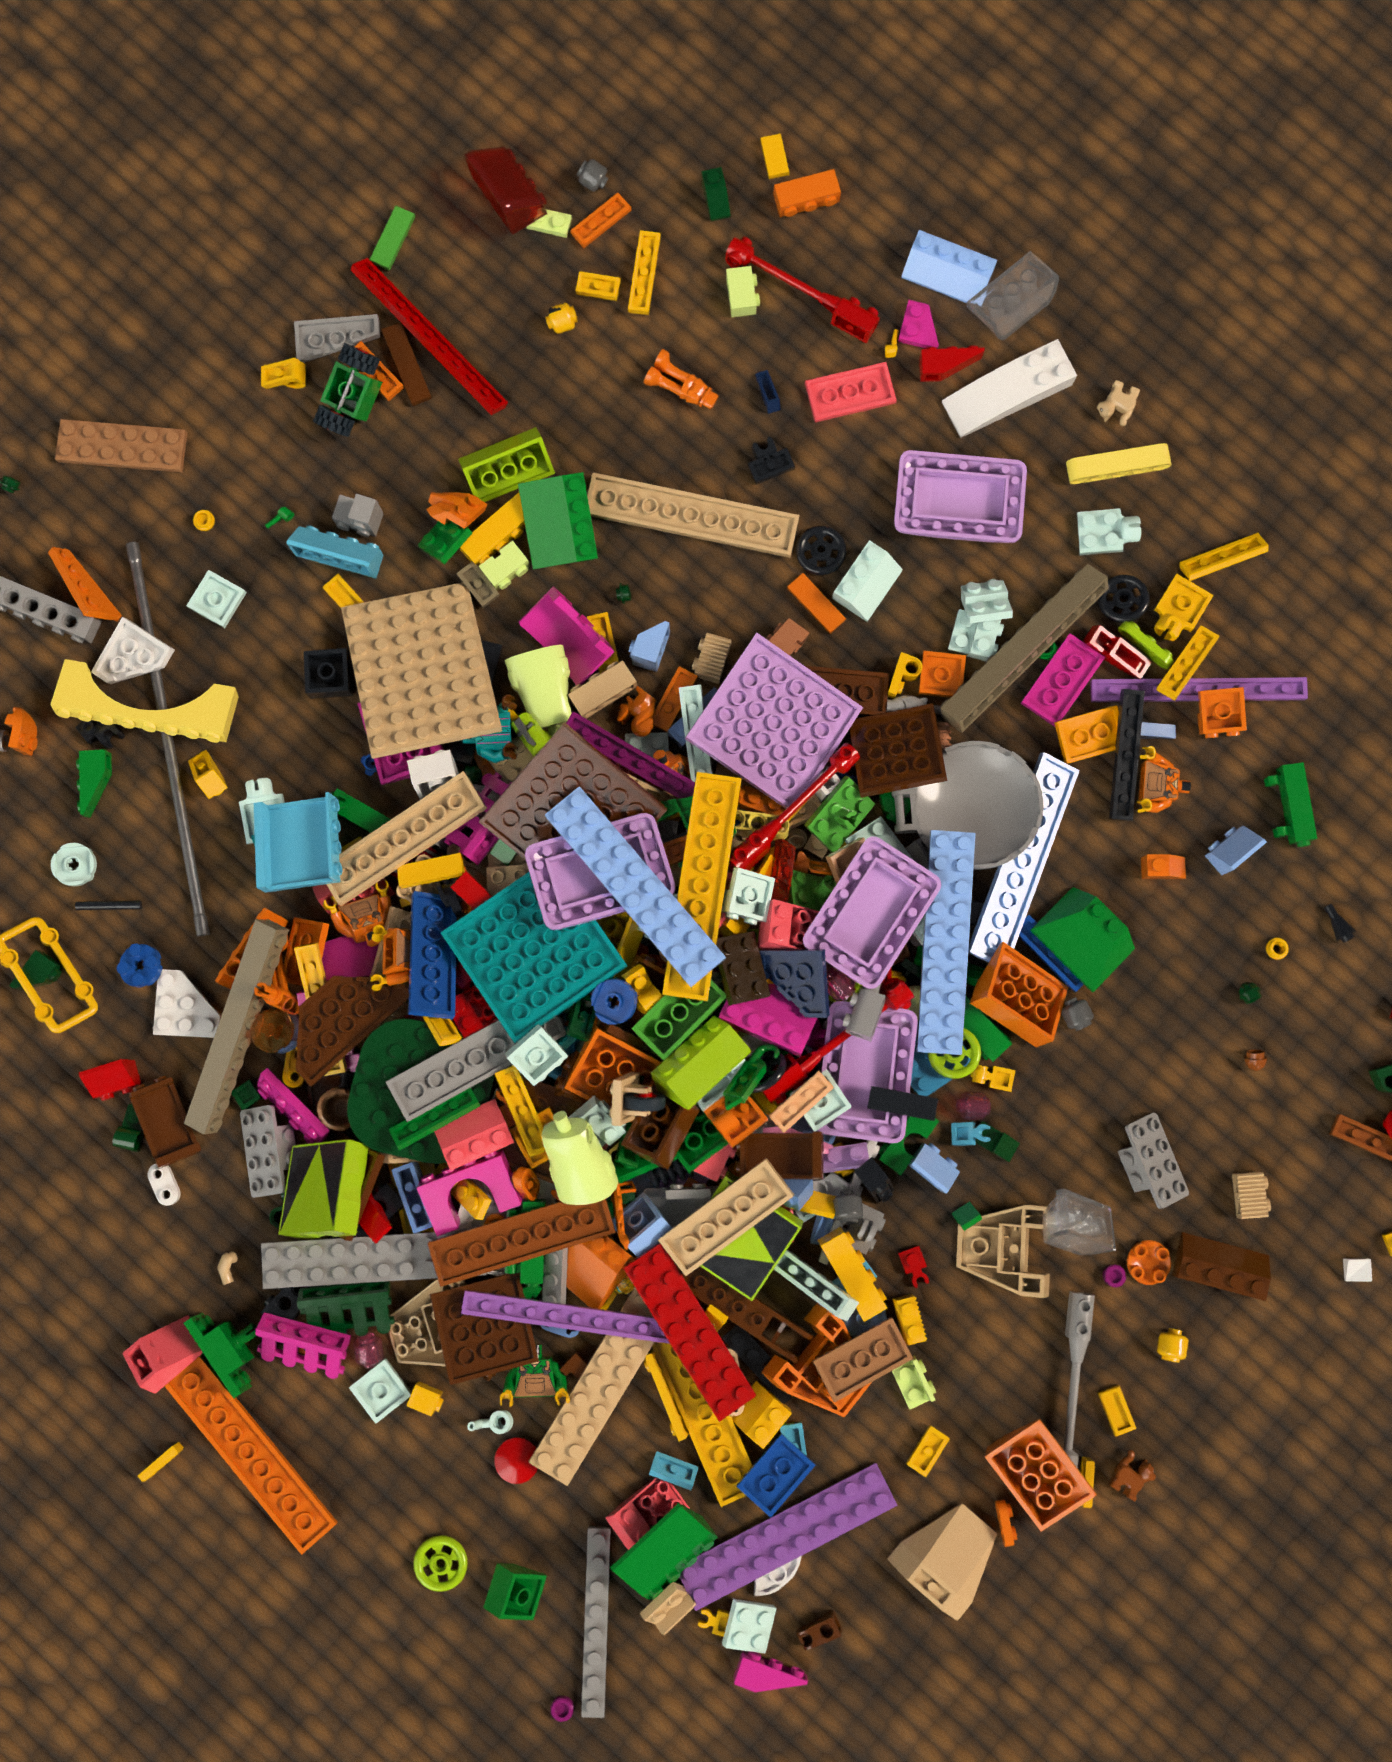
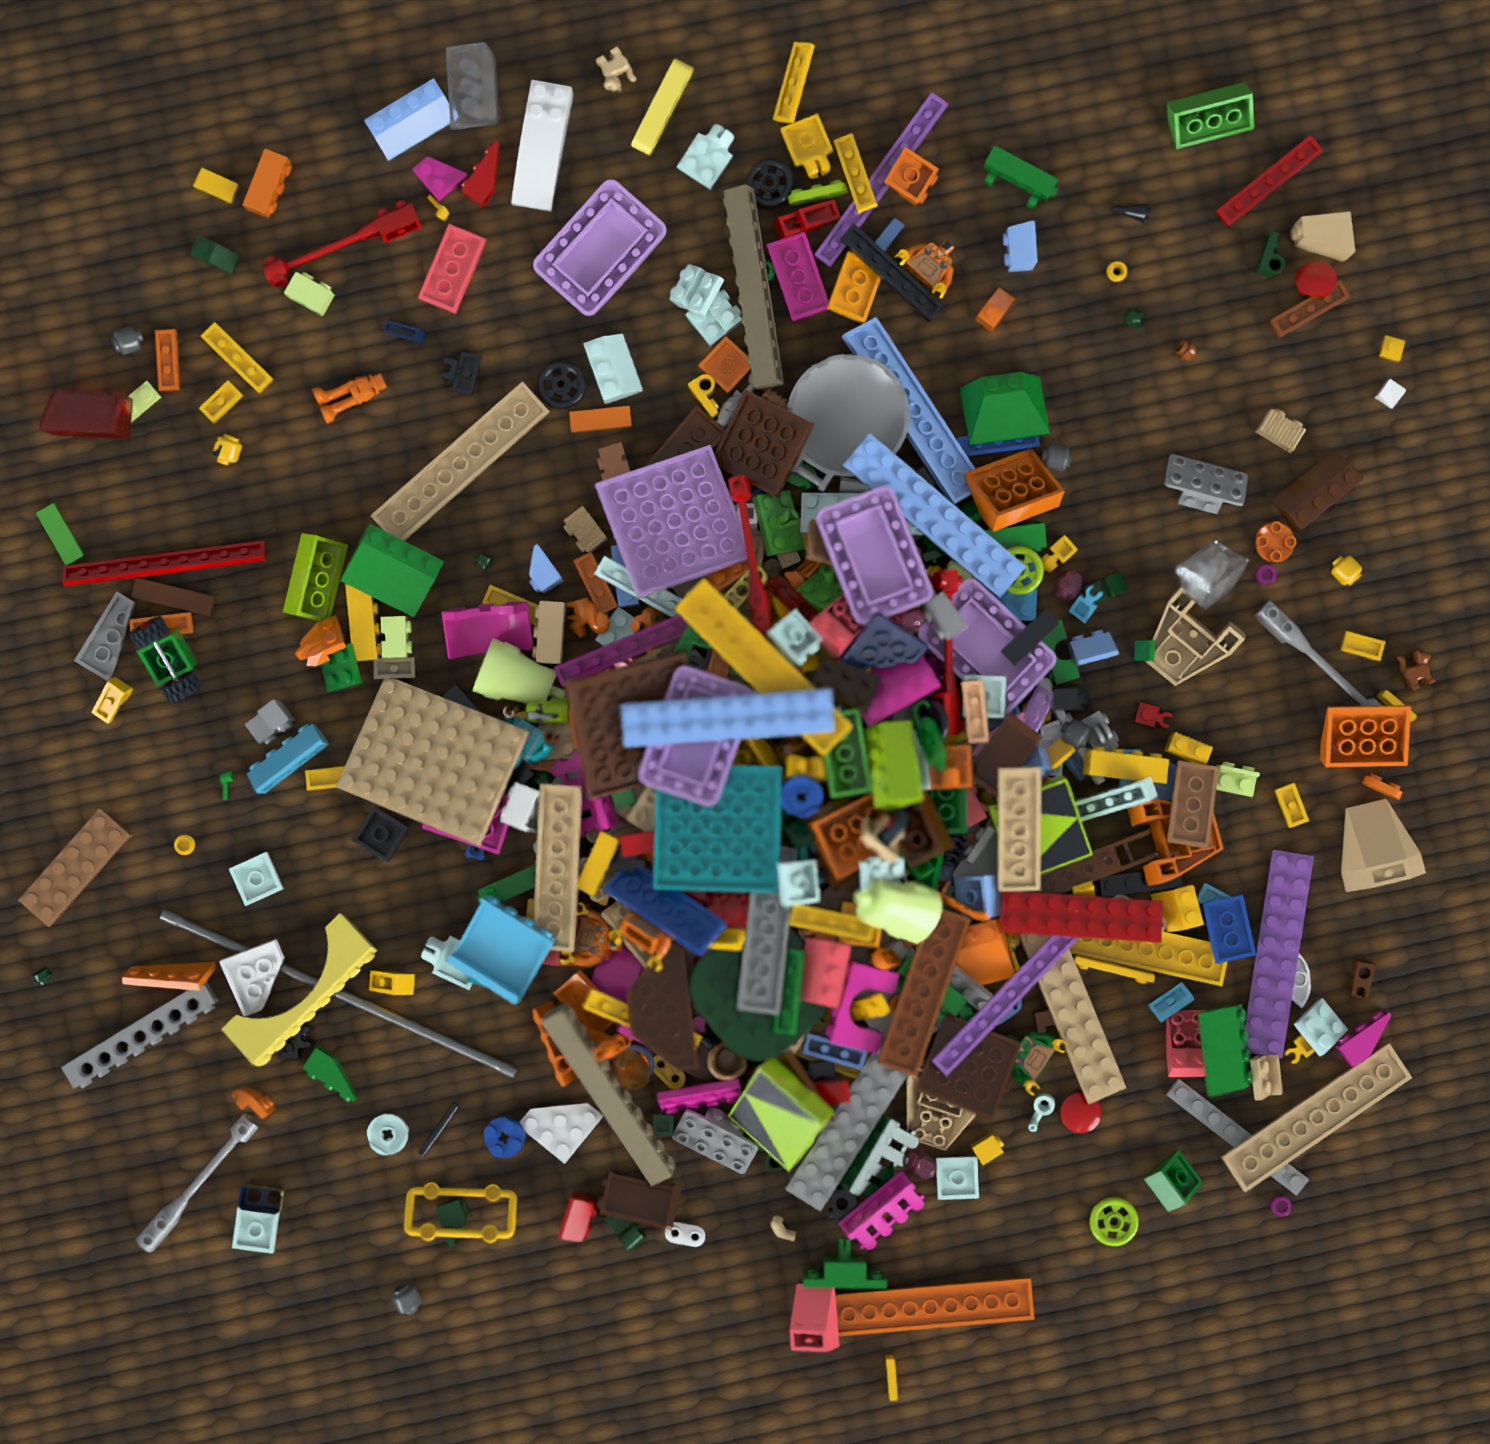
camera: 60 degrees left, 5 degrees up
none -> tan plate [1221,1043,1412,1192]

